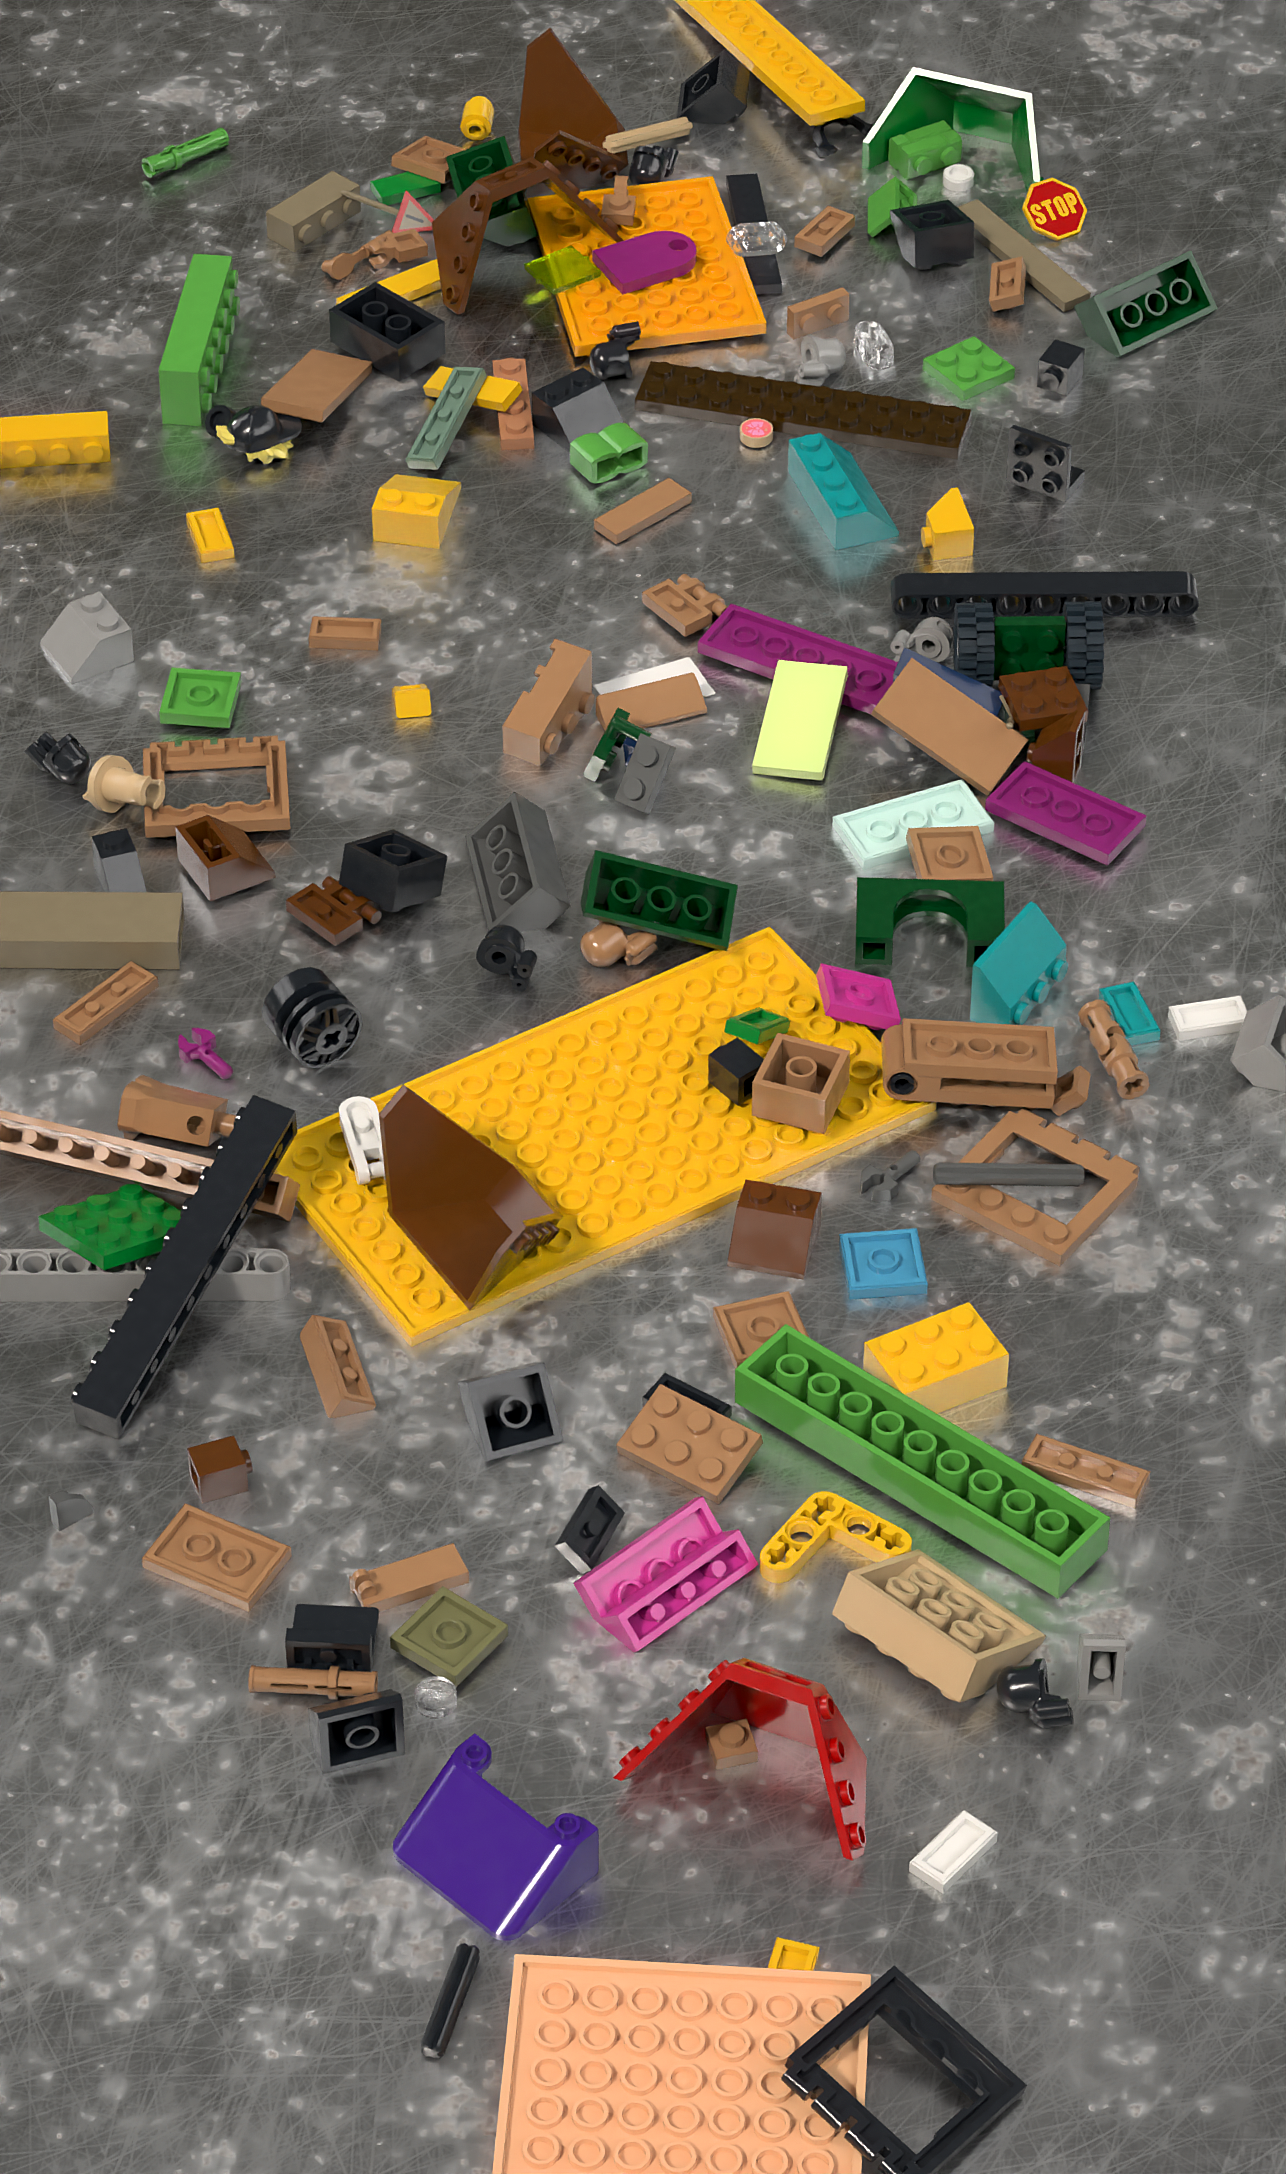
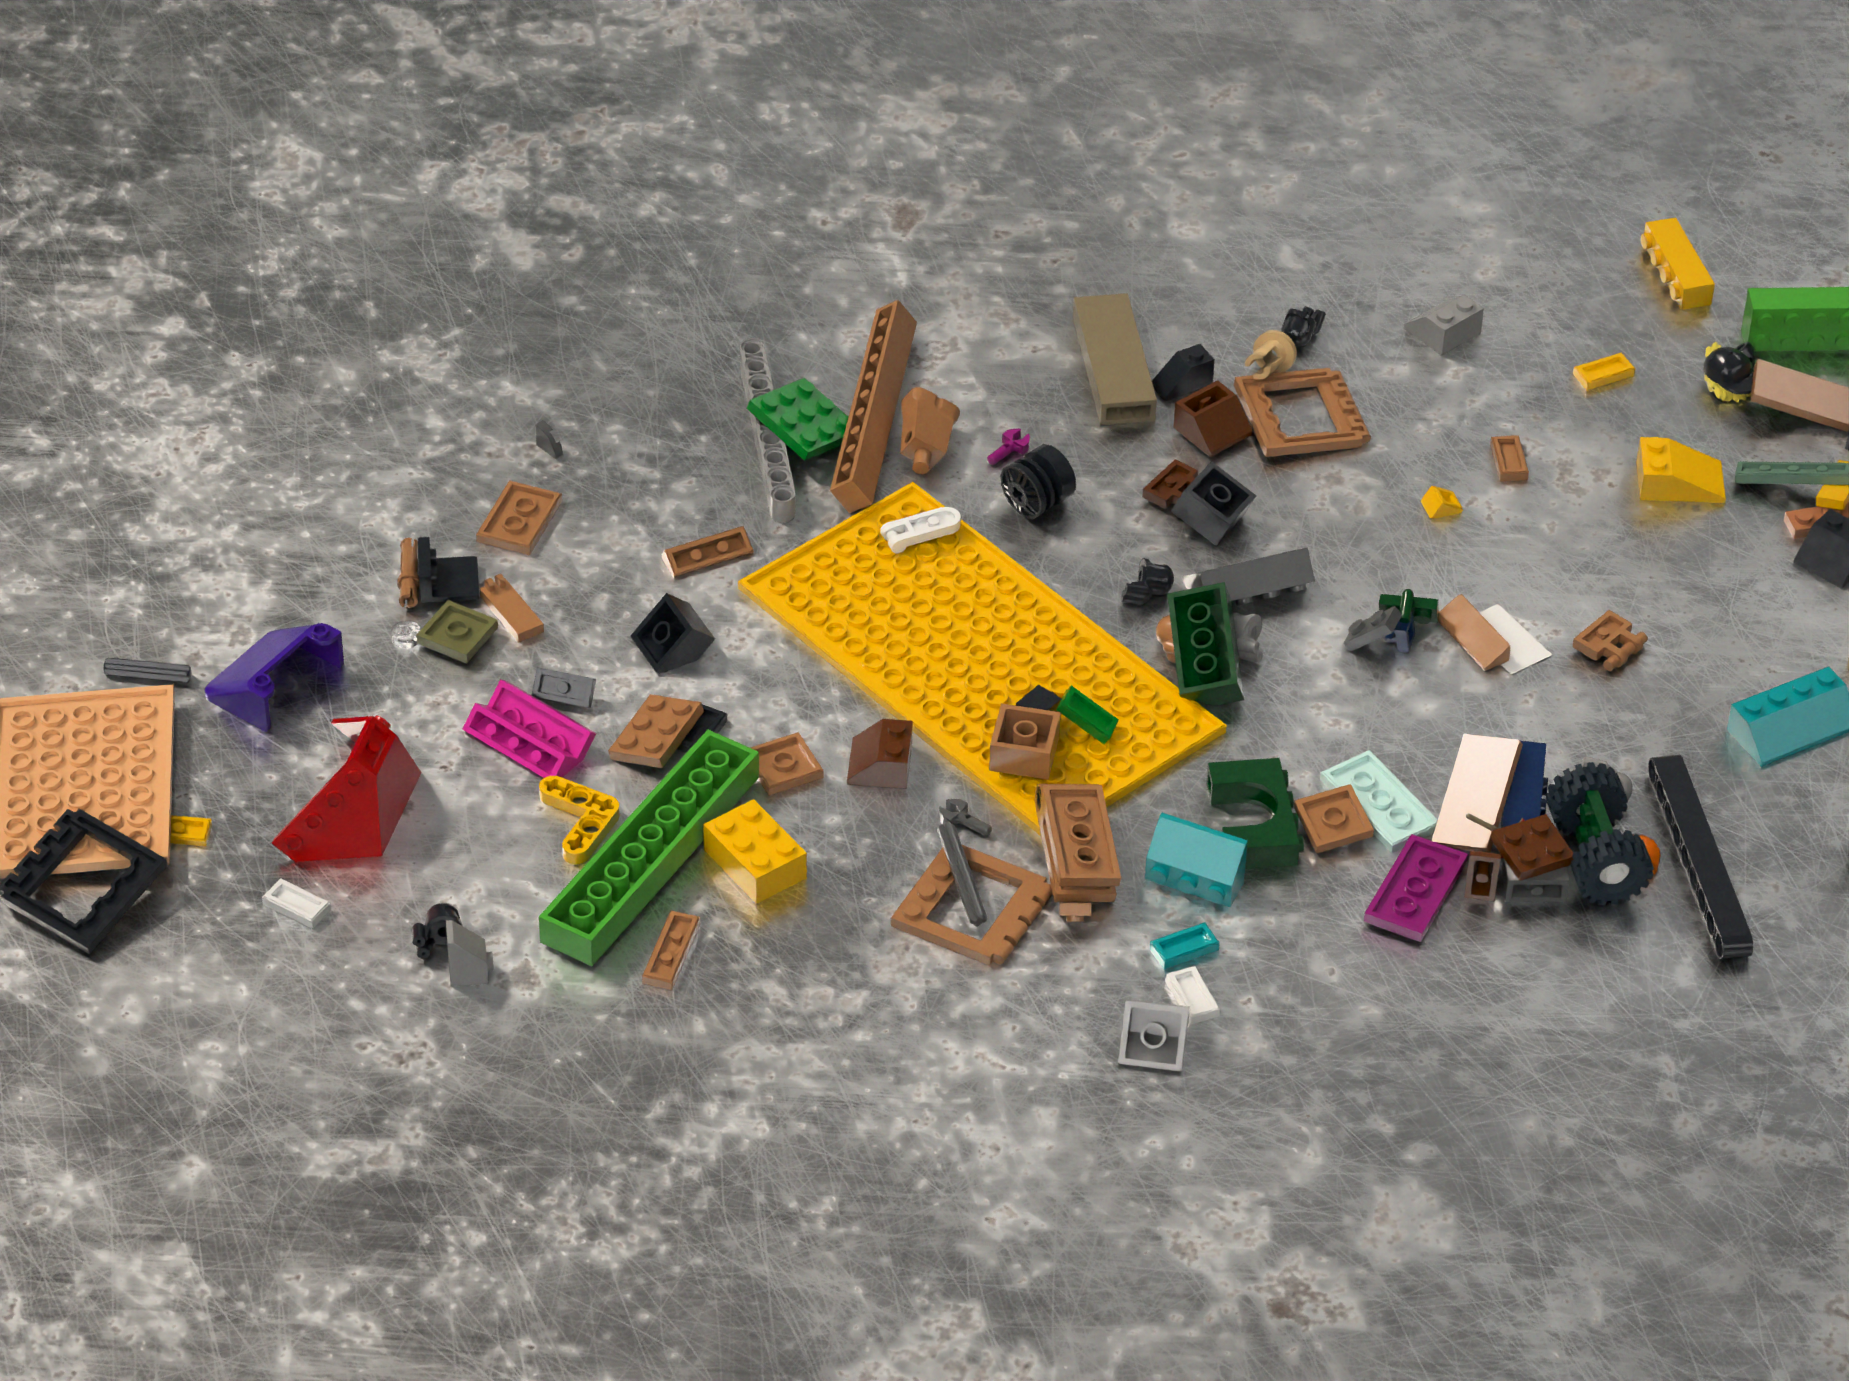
camera: 80 degrees right, 0 degrees up
medium nougat tile [53,961,159,1045] -> none
black brick [71,1095,297,1439] -> none
bright green plate [159,668,241,728] -> none
reddish brown brick [187,1435,253,1504] -> none
black slope [308,1689,405,1774] -> none
reddish brown piece [379,1084,563,1310] -> none
medium nougat wedge [502,639,595,766] -> none
bright green brick [570,423,648,484] -> none
medium nougat tile [594,478,692,545] -> none
magenta plate [698,603,898,715] -> none
yellowish green tile [752,660,848,781] -> none
dark pink plate [816,963,901,1030] -> none
tan slope [832,1549,1046,1703] -> none
dark azure tile [839,1228,928,1300] -> none
yellow slope [921,487,974,561] -> none
medium nougat piece [1078,999,1150,1100] -> none

